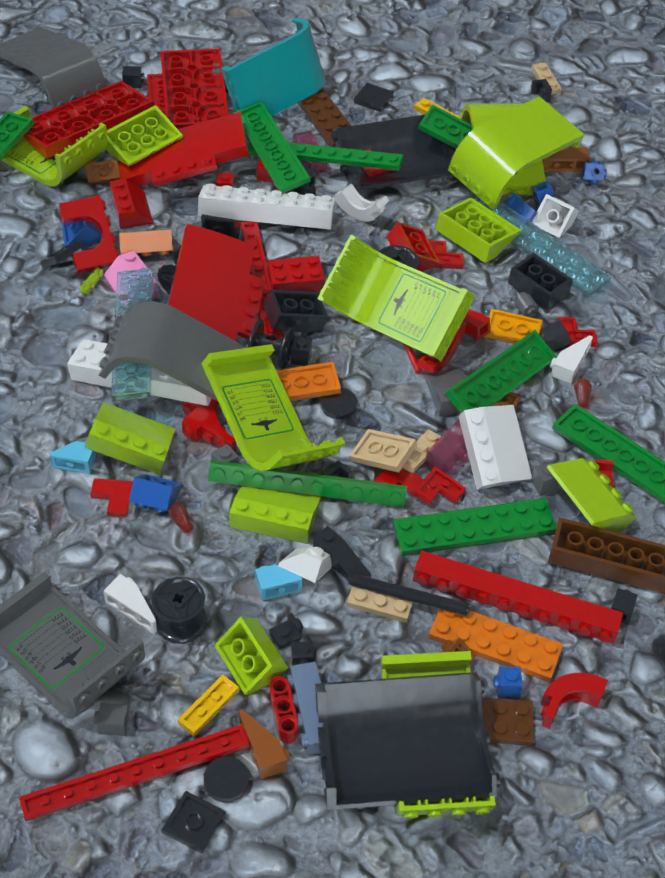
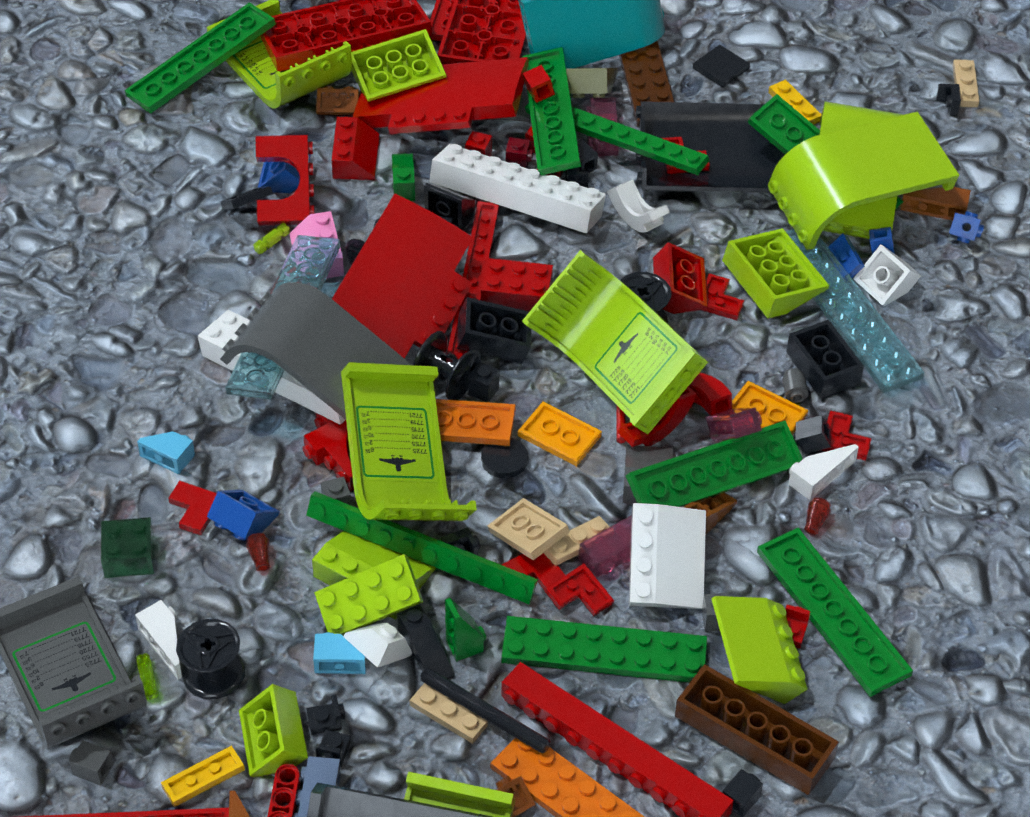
camera: 20 degrees right, 0 degrees up
lime slope [85,402,175,474] -> none
orange slope [119,230,173,256] -> none
none -> clear green brick [101,517,154,578]
none -> clear neon green axle [136,653,159,700]
none -> lime plate [314,554,423,636]
none -> green slope [392,153,415,201]
none -> green slope [445,598,486,662]
none -> dark red brick [505,137,533,168]
none -> light orange tile [518,401,602,467]
none -> red brick [522,65,555,103]
none -> olive slope [566,68,618,98]
none -> clear pink brick [705,408,762,439]

